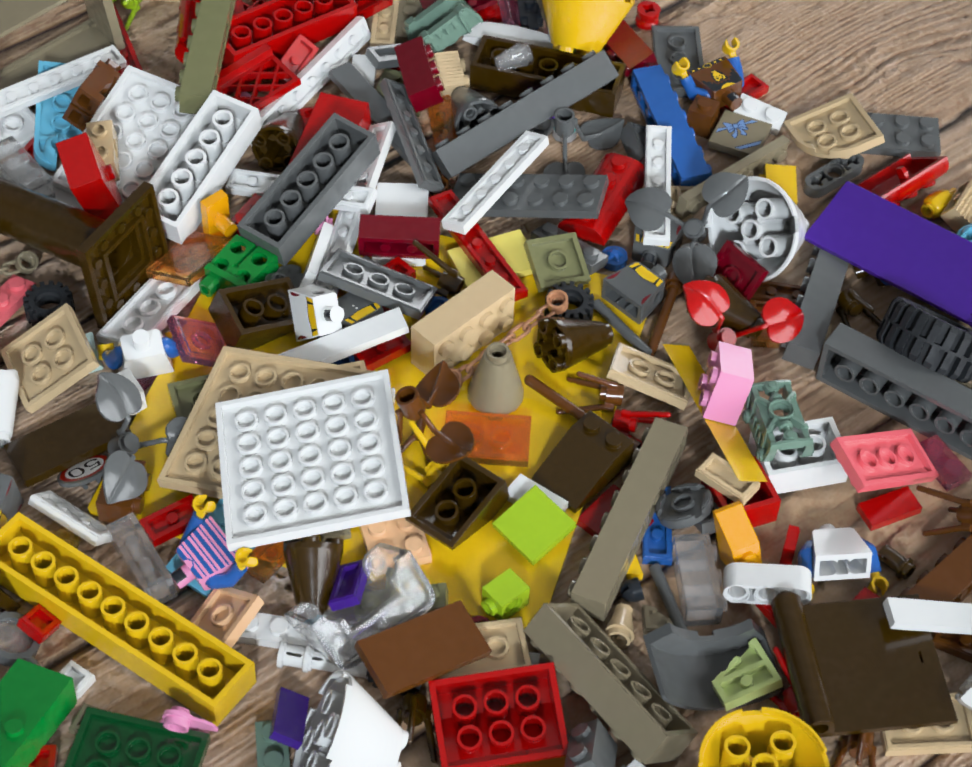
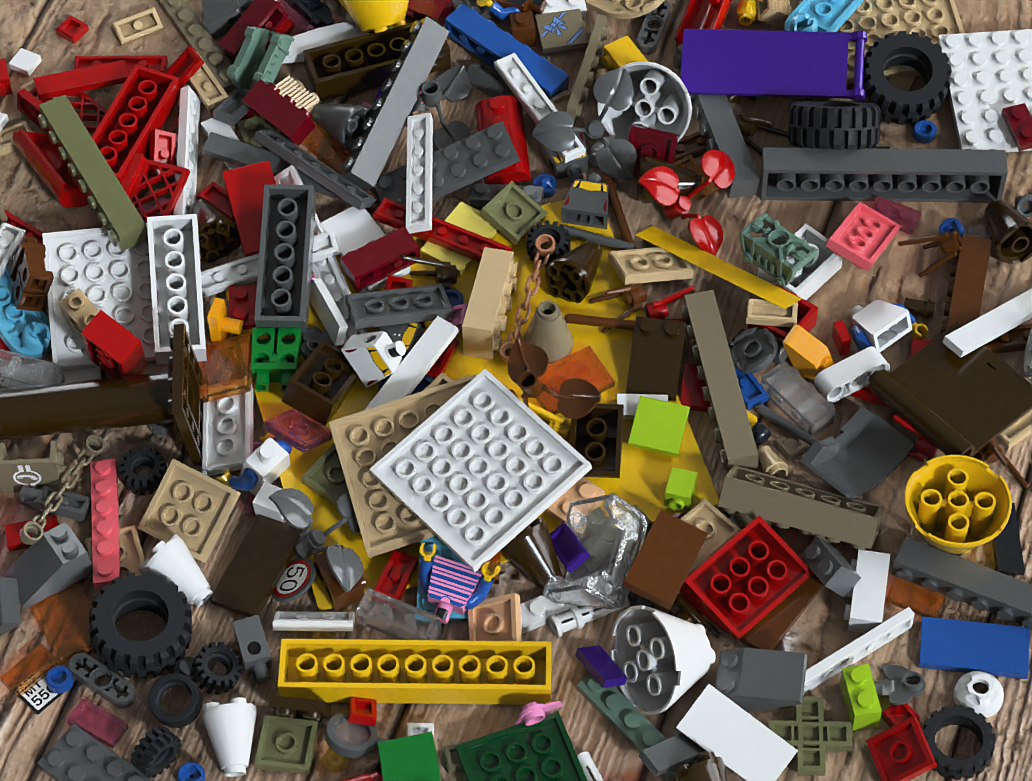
camera: 30 degrees left, 5 degrees up
clear cone [494,42,533,71] -> none
bright pink brick [698,341,754,426] -> none
yellowish green wing [712,637,783,712] -> none
red tile [856,486,923,531] -> none

